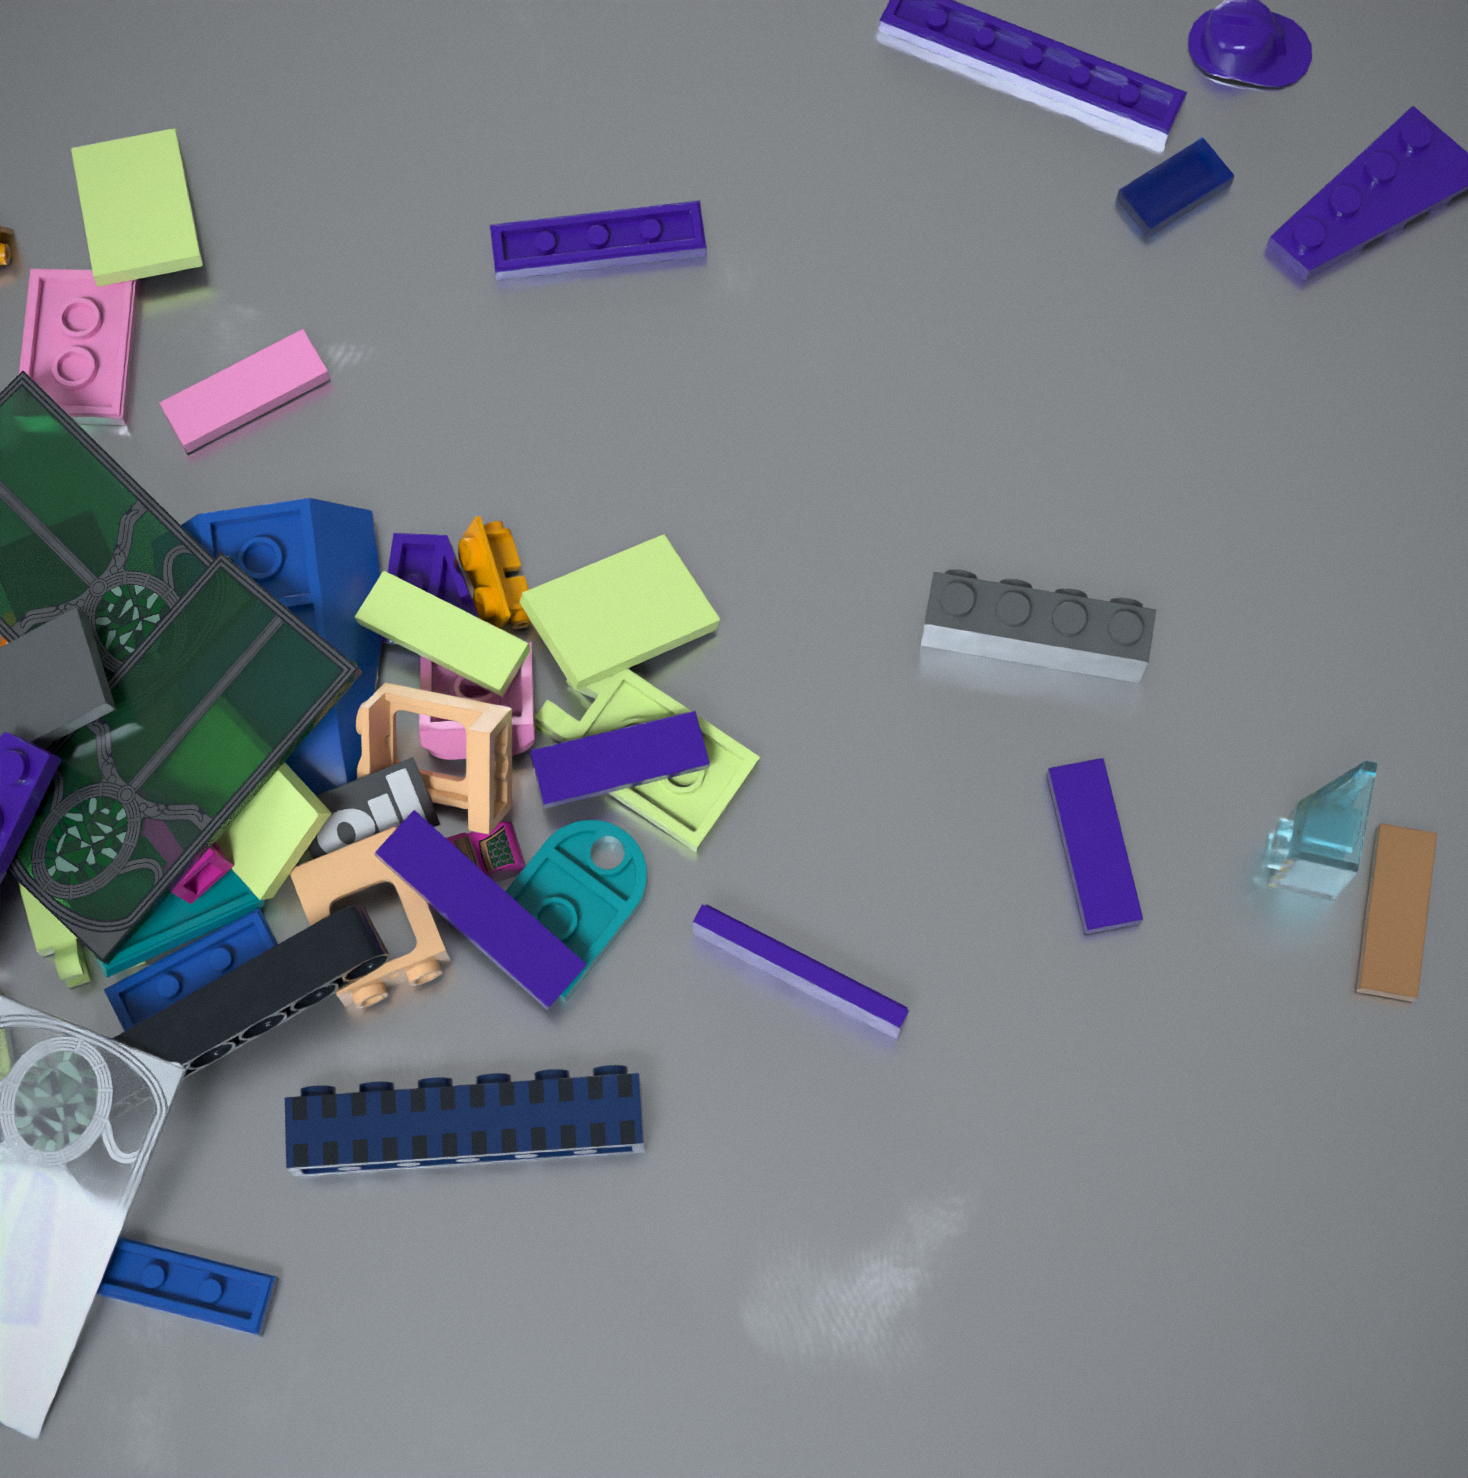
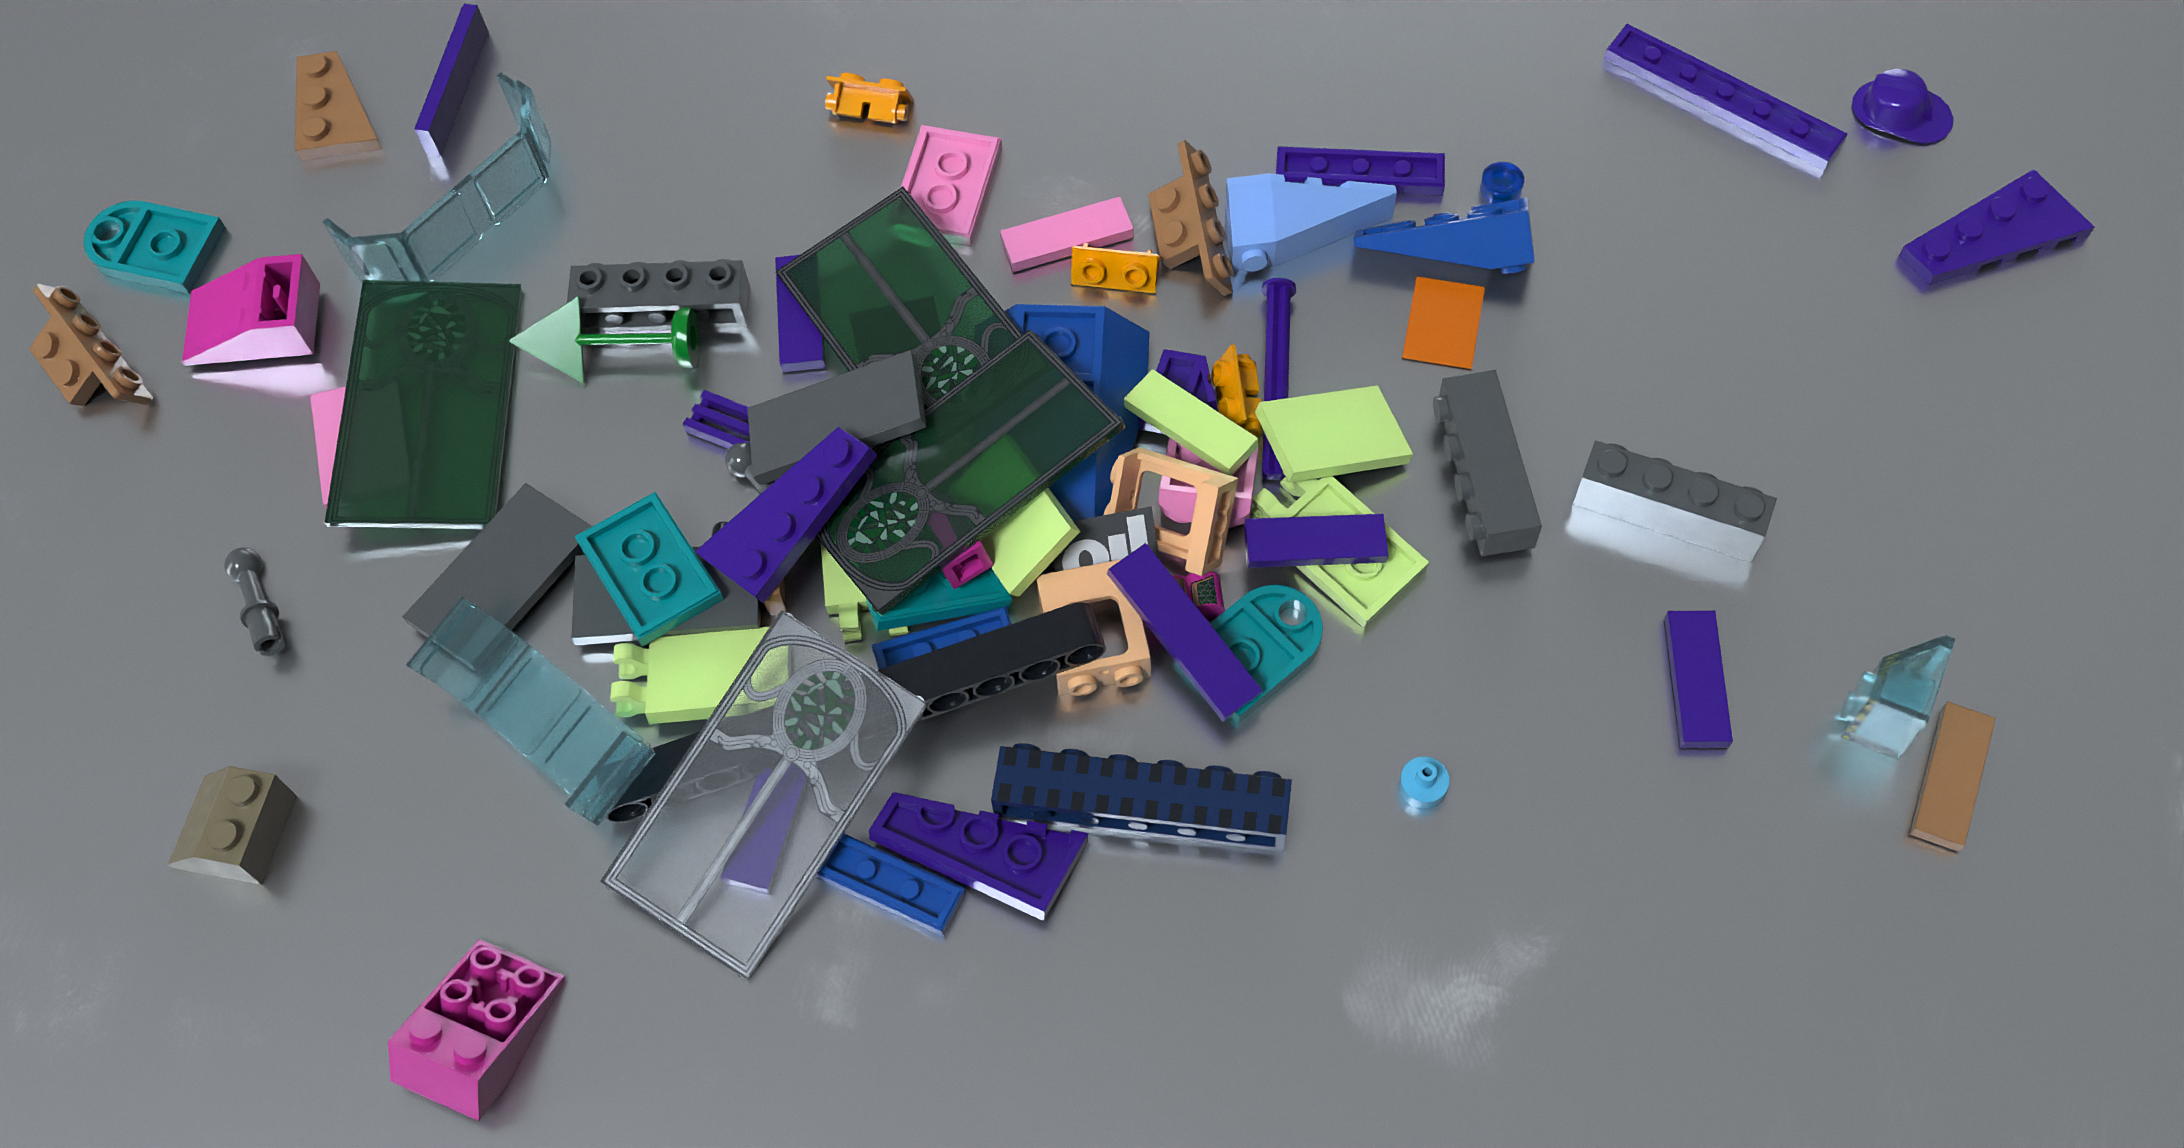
camera: 15 degrees right, 10 degrees down
yellowish green tile [71,128,203,287] -> none
dark purple tile [693,904,909,1039] -> none
clear blue tile [1116,137,1235,238] -> none
none -> dark purple wing [869,792,1089,921]
none -> light orange hinge [1071,243,1160,293]
none -> medium nougat bracket [1148,140,1233,296]
none -> light blue wedge [1225,173,1397,272]
none -> dark purple axle [1262,278,1296,481]
none -> blue wedge [1353,197,1535,274]
none -> medium azure tile [1399,757,1450,809]
none -> orange sticker [1402,276,1485,369]
none -> dark grey brick [1433,370,1542,557]
none -> clear blue tile [1480,162,1525,203]

